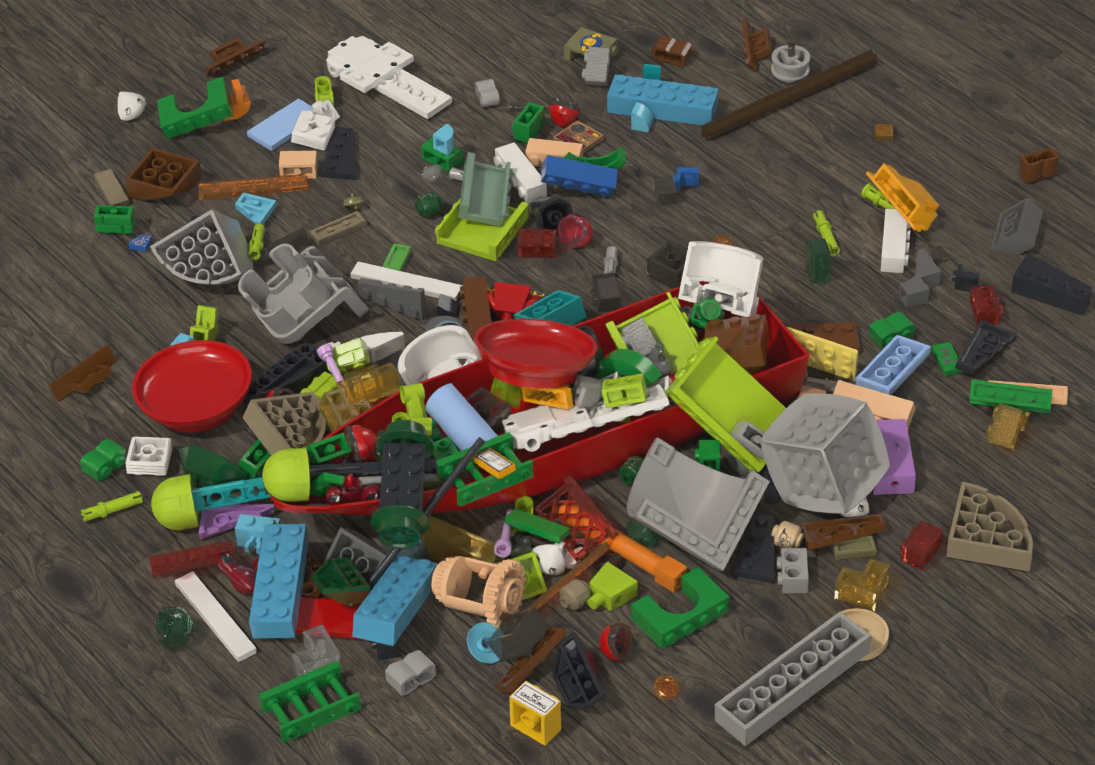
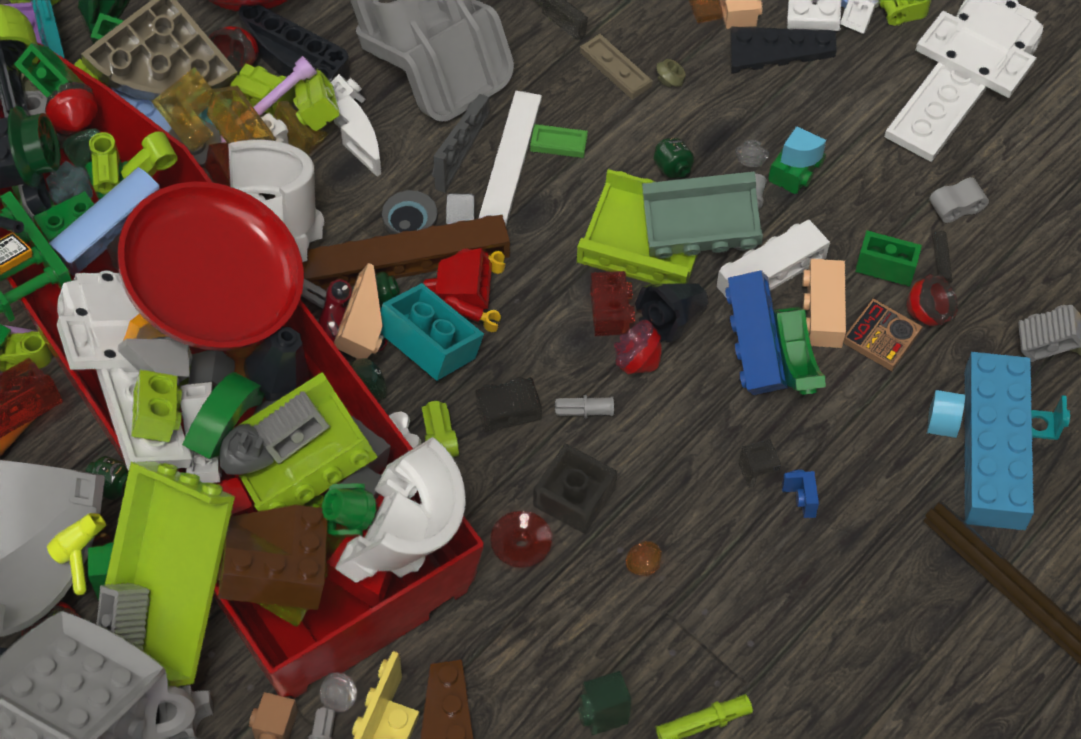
camera: 80 degrees right, 15 degrees up
none -> neon yellow piece [47,513,106,596]

